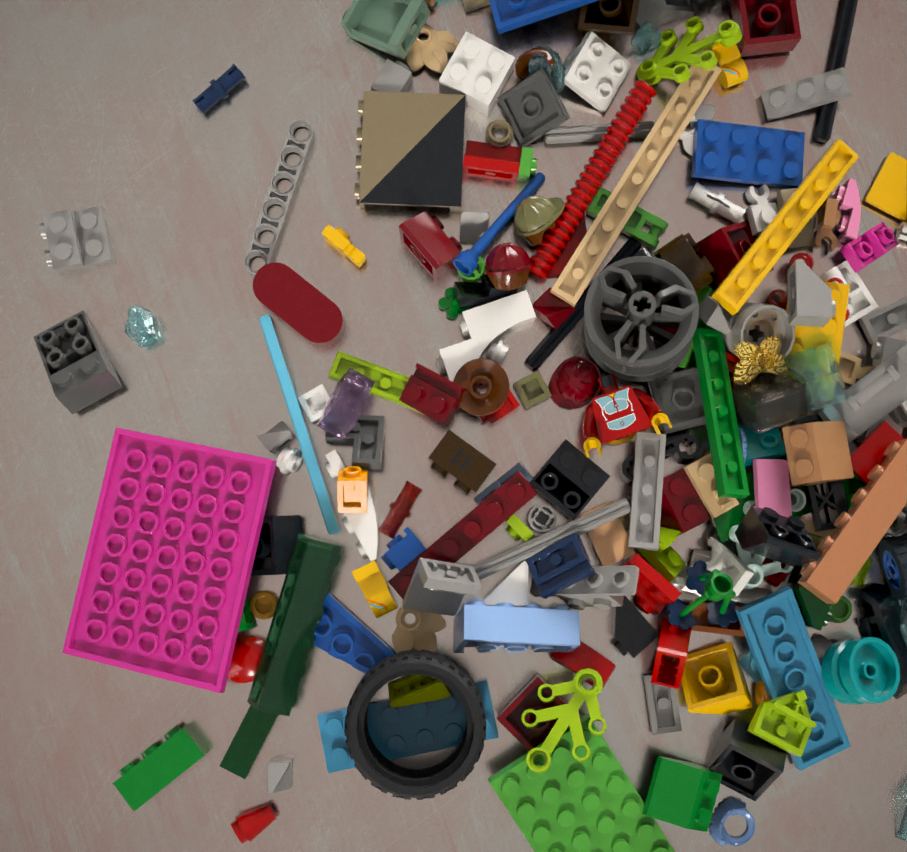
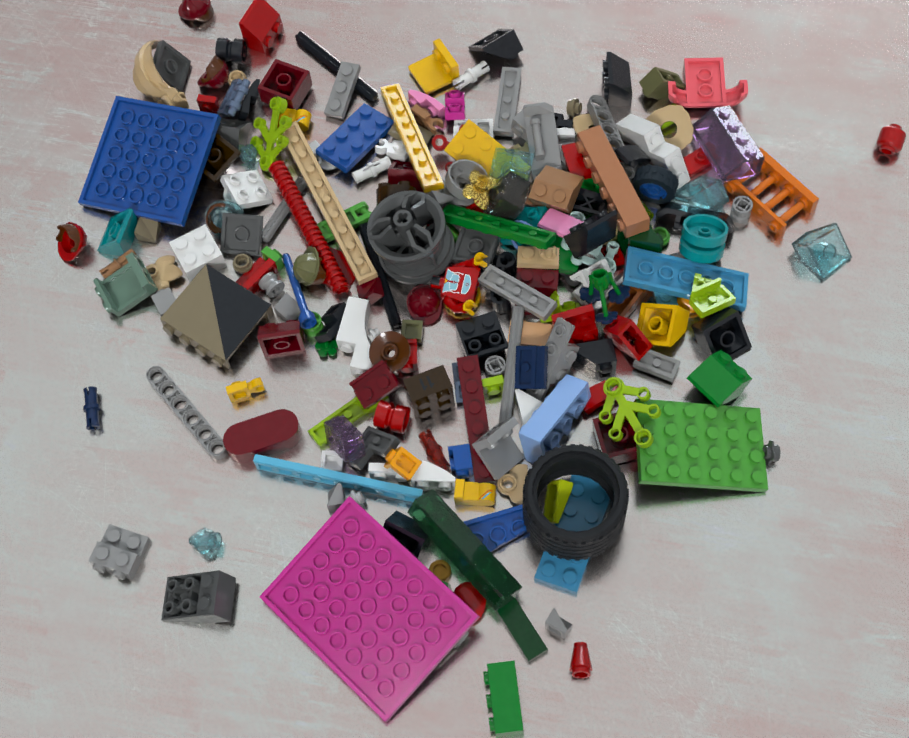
camera: 50 degrees left, 20 degrees down
dark red piece [484,242,533,290] -> none
medium blue piece [710,798,755,847] -> none
light grey slope [787,260,836,327] -> none
none -> light grey wheel [259,272,285,298]
none -> red wheel [373,400,411,434]

